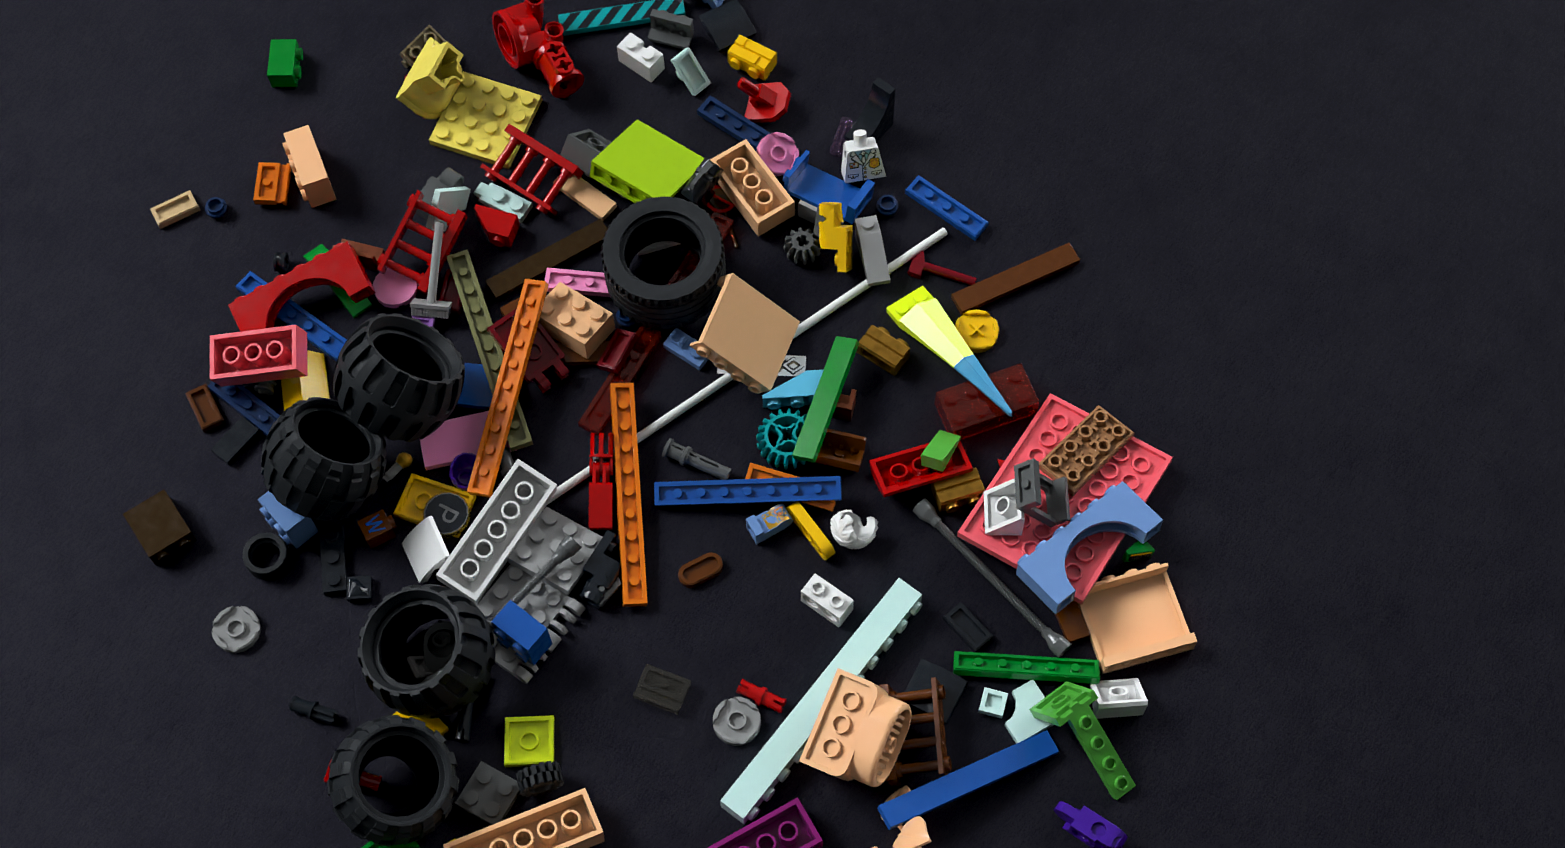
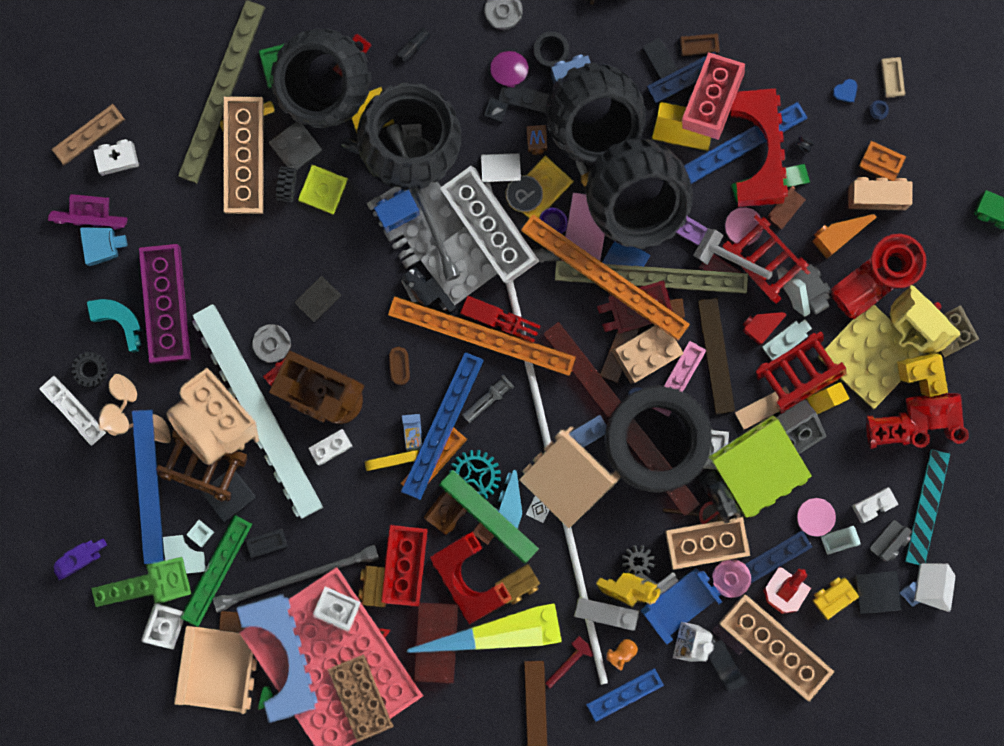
camera: 110 degrees right, 20 degrees up
dark red tile [597,328,638,374] -> none
white hair [830,509,878,549] -> none
dark blue plate [876,195,898,216] -> none
bright green slope [921,430,961,472] -> none
yellow tile [955,309,999,353] -> none
dark grey window [1014,458,1070,527] -> none
none -> reddish brown brick [269,350,364,424]
none -> red arch [430,532,512,624]
none -> magenta dish [491,51,528,88]
none -> orange animal [606,639,638,670]
none -> light nougat brick [718,594,834,701]
none -> bright pink tile [797,498,836,537]
none -> yellow slope [807,382,849,414]
none -> orange slope [812,214,876,258]
none -> red piece [830,234,926,319]
none -> blue tile [833,79,857,103]
none -> yellow brick [897,353,948,397]

